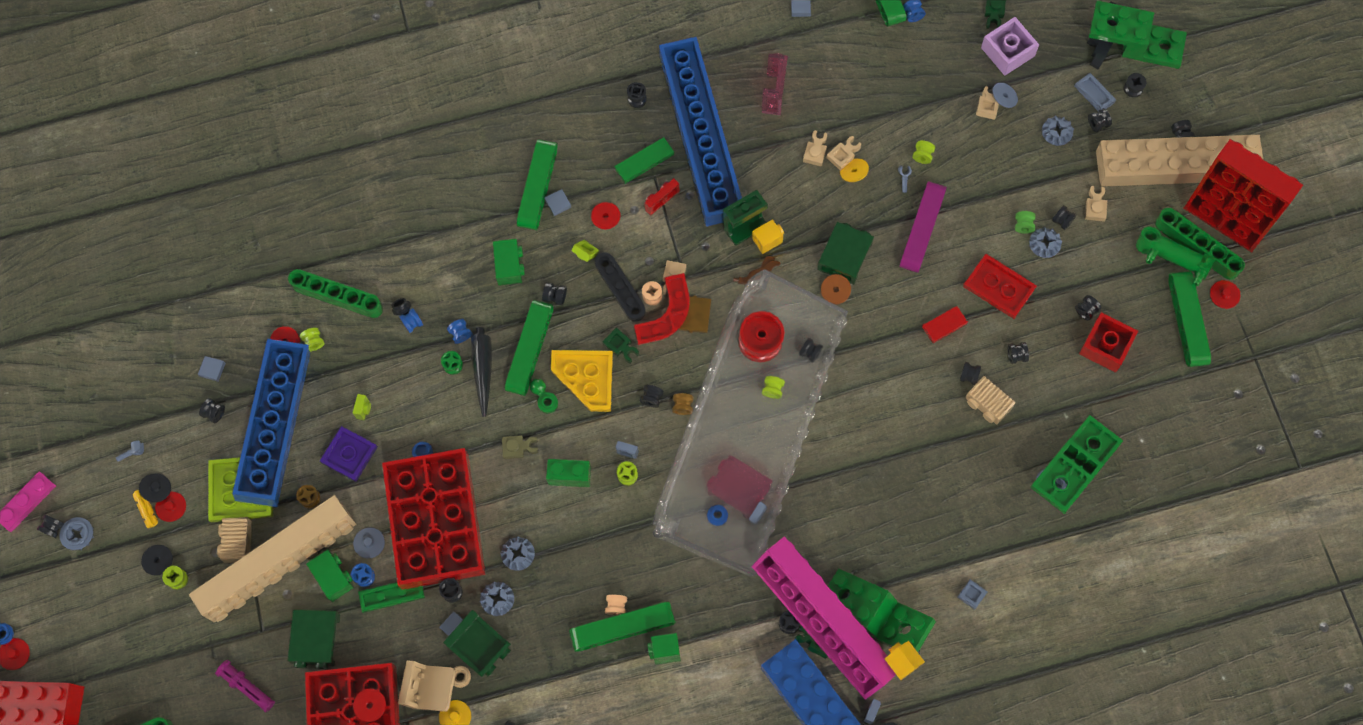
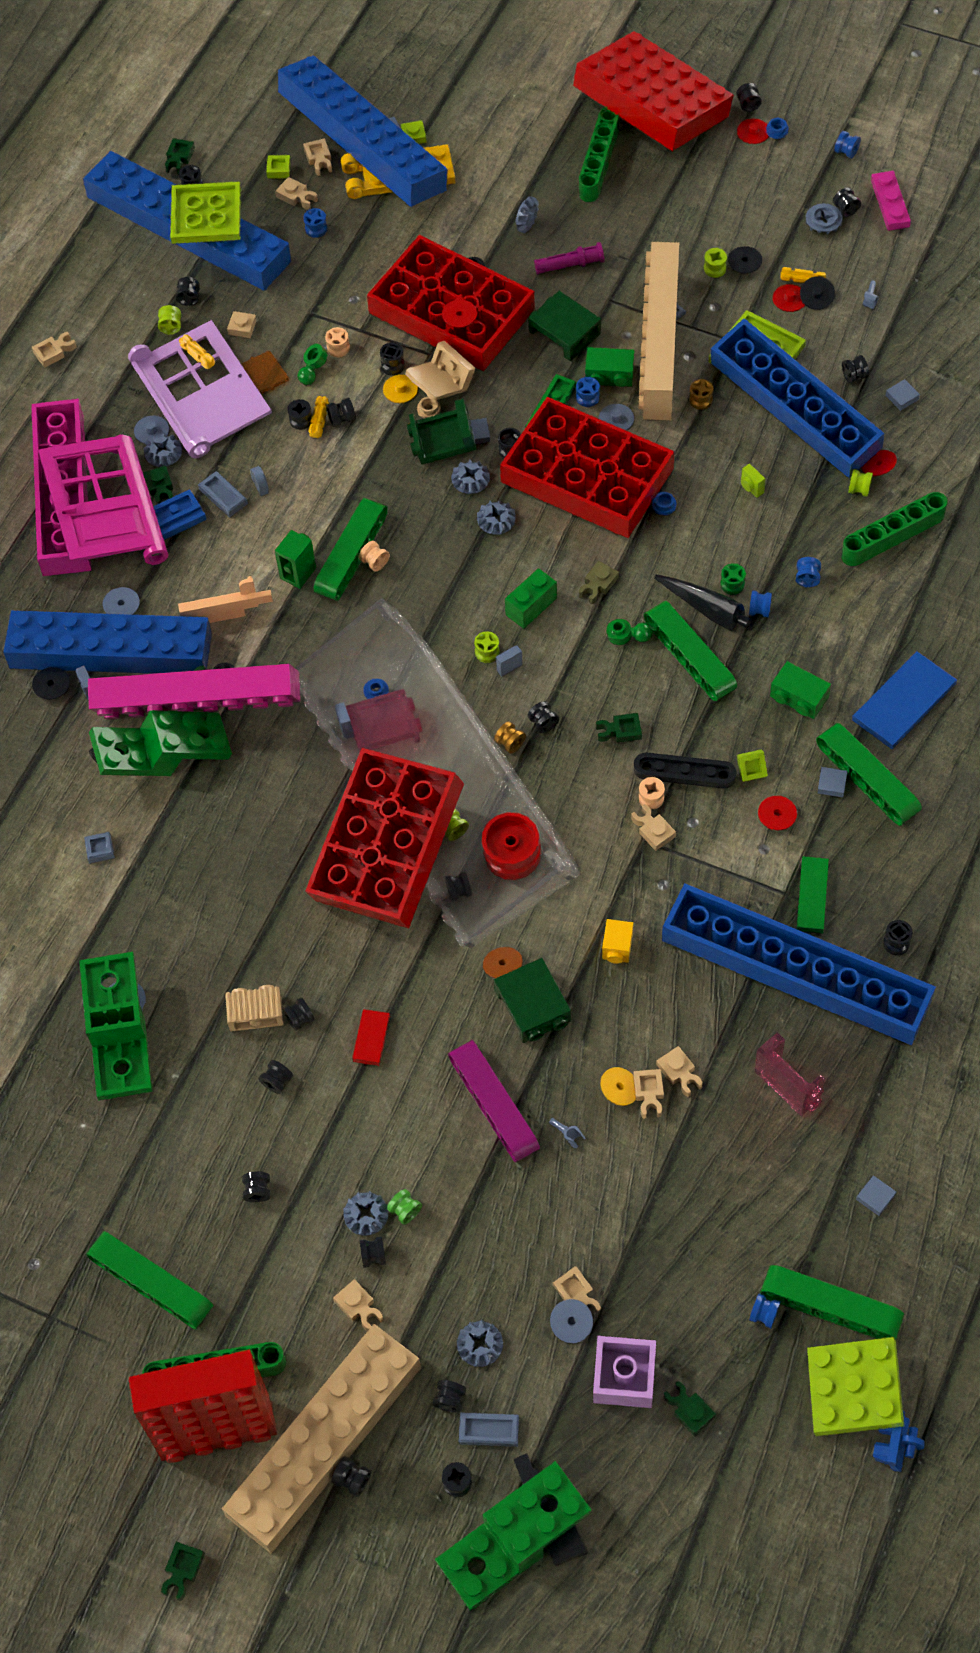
camera: 130 degrees right, 10 degrees down
tan brick [217,517,252,563] -> none
dark purple plate [320,426,378,482] -> none
black plate [392,298,411,316] -> none
black wheel [542,282,567,306] -> none
yellow plate [551,350,613,412] -> none
red plate [634,273,690,346] -> none
red plate [645,178,680,216] -> none
pearl gold piece [679,295,711,333] -> none
dark green panel [723,190,768,246] -> none
reddish brown hair [733,256,780,285] -> none
yellow brick [884,641,925,680] -> none
lime wheel [912,140,935,164] -> none
red plate [963,254,1037,319] -> none
red brick [1079,312,1138,373] -> none
green piece [1136,226,1216,286] -> none
red piece [1210,280,1241,309] -> none
none -> dark green plate [161,1542,205,1601]
none -> light nougat piece [178,576,273,623]
none -> red brick [305,748,464,929]
none -> blue tile [852,651,957,749]

